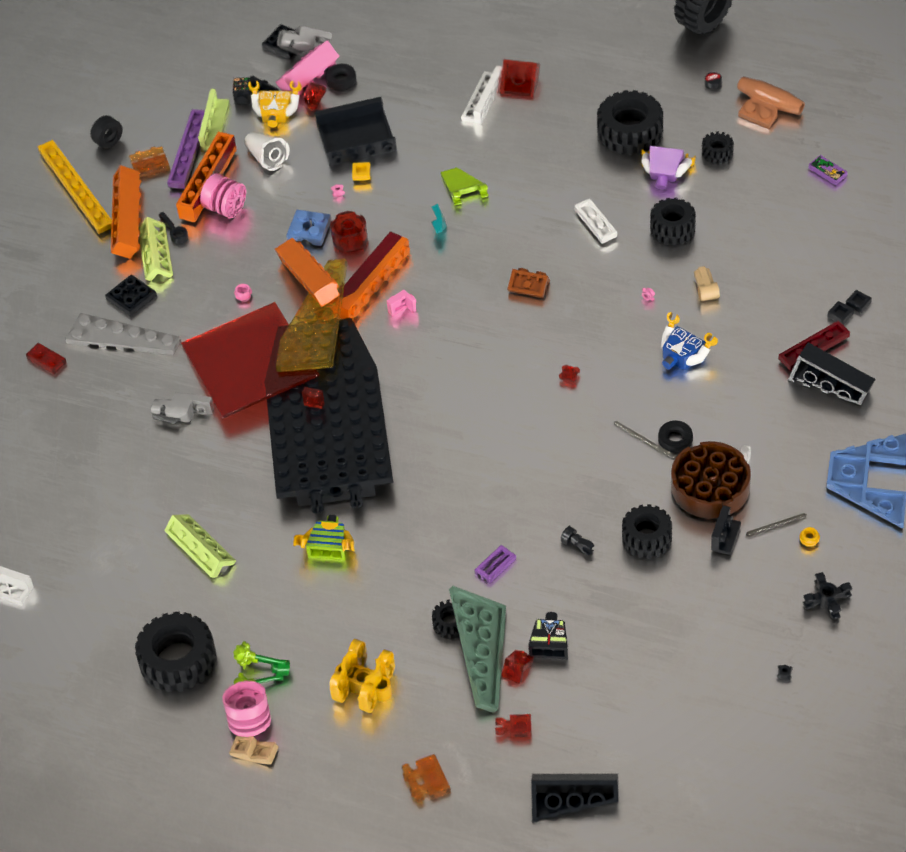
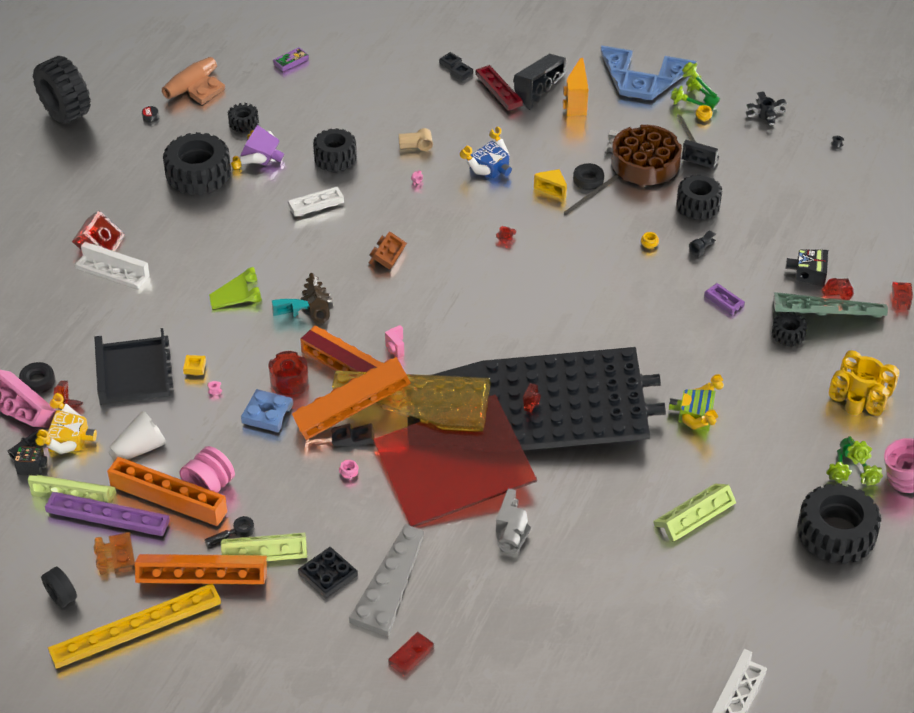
camera: 90 degrees left, 5 degrees down
none -> dark brown plant [301,273,333,324]
none -> black slope [331,423,375,446]
none -> yellow slope [534,169,567,200]
none -> light orange slope [563,58,589,116]
none -> yellow plate [641,232,659,248]
none -> lime plant [670,62,720,109]

